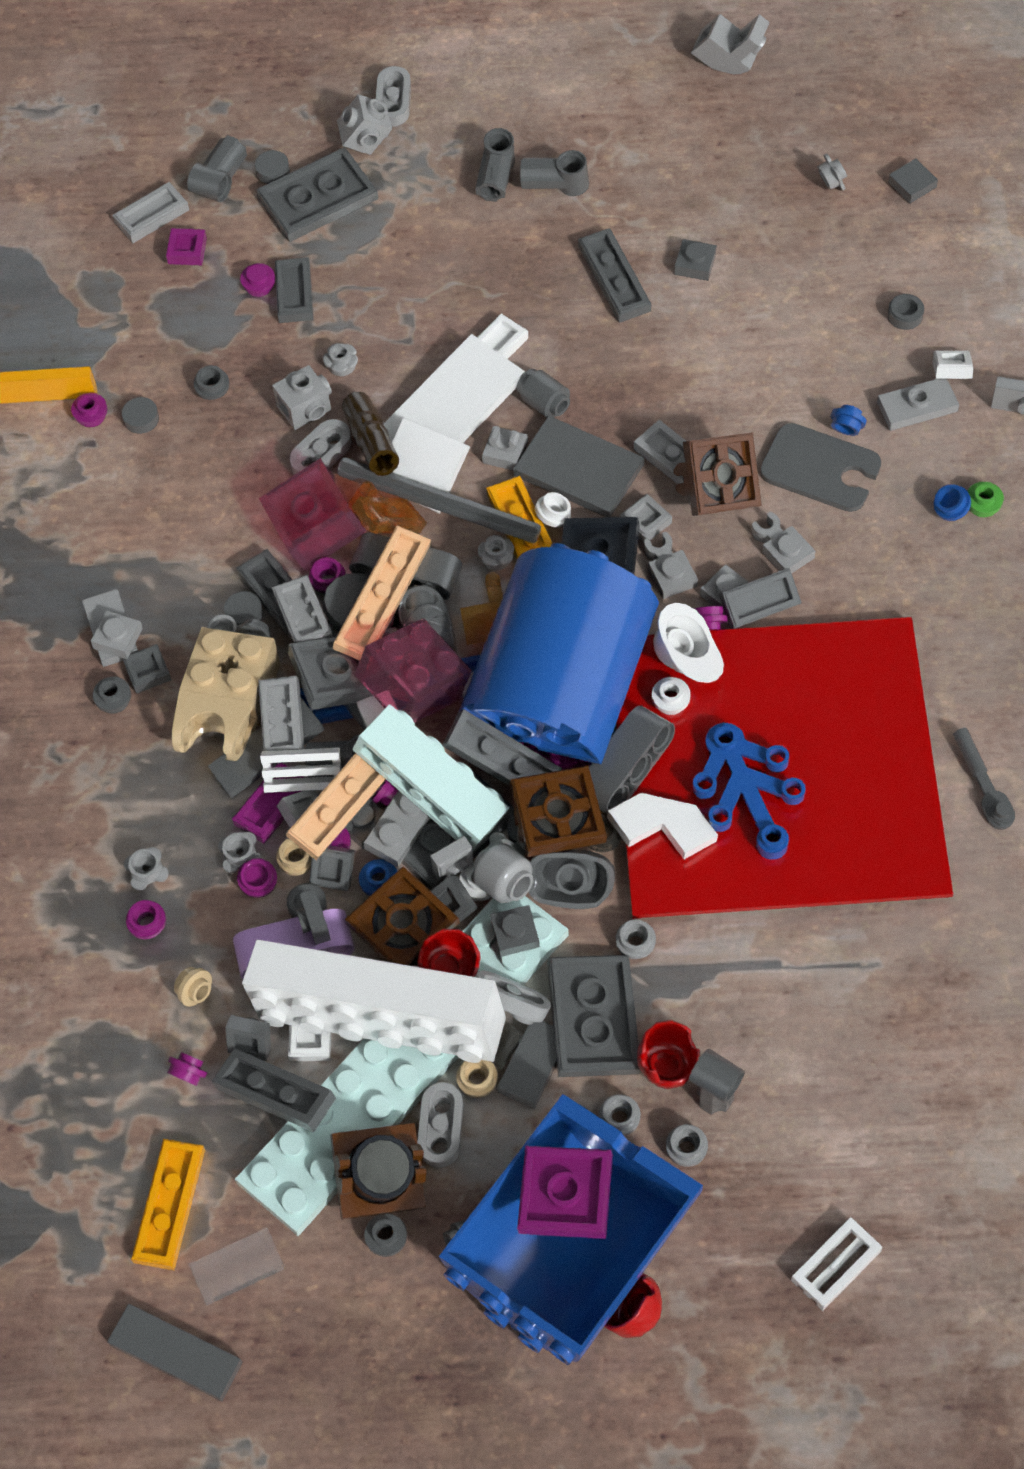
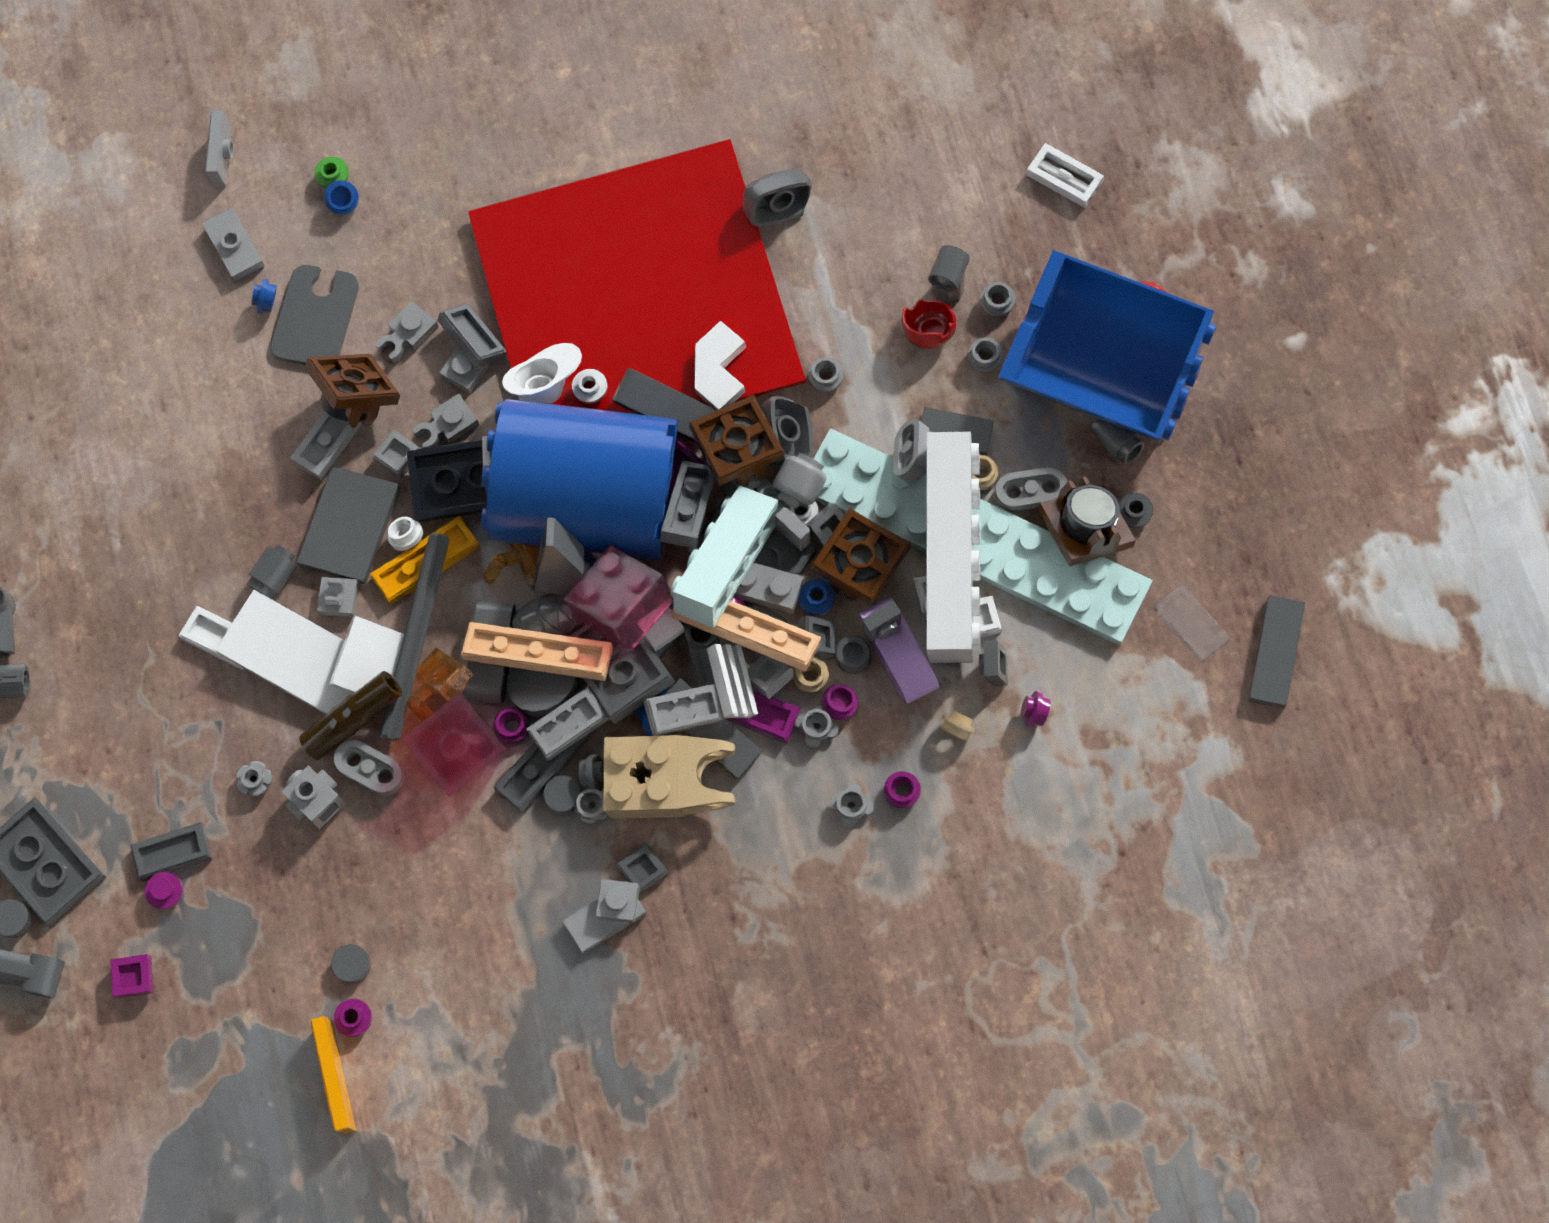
camera: 100 degrees left, 10 degrees up
dark grey plate [93,677,131,714] -> none
light grey tile [113,182,189,243] -> none
light orange tile [131,1138,205,1271] -> none
dark grey plate [194,365,230,400] -> none
dark grey plate [212,1048,336,1132] -> none
red hair [417,929,481,977] -> none
light grey plate [478,535,514,570] -> none
dark grey plate [490,905,540,957] -> none
magenta tile [517,1146,613,1239] -> none
dark grey tile [547,955,641,1077] -> none
dark grey tile [578,228,652,323] -> none
dark grey plate [675,239,717,281] -> none
blue plant [693,723,806,860] -> none
magenta plate [694,606,728,630] -> none
dark grey tile [888,294,924,330] -> none
white tile [933,351,973,379] -> none
dark grey piece [953,728,1015,830] -> none
none -> dark grey slope [534,517,590,597]
none -> dark grey piece [742,168,812,227]

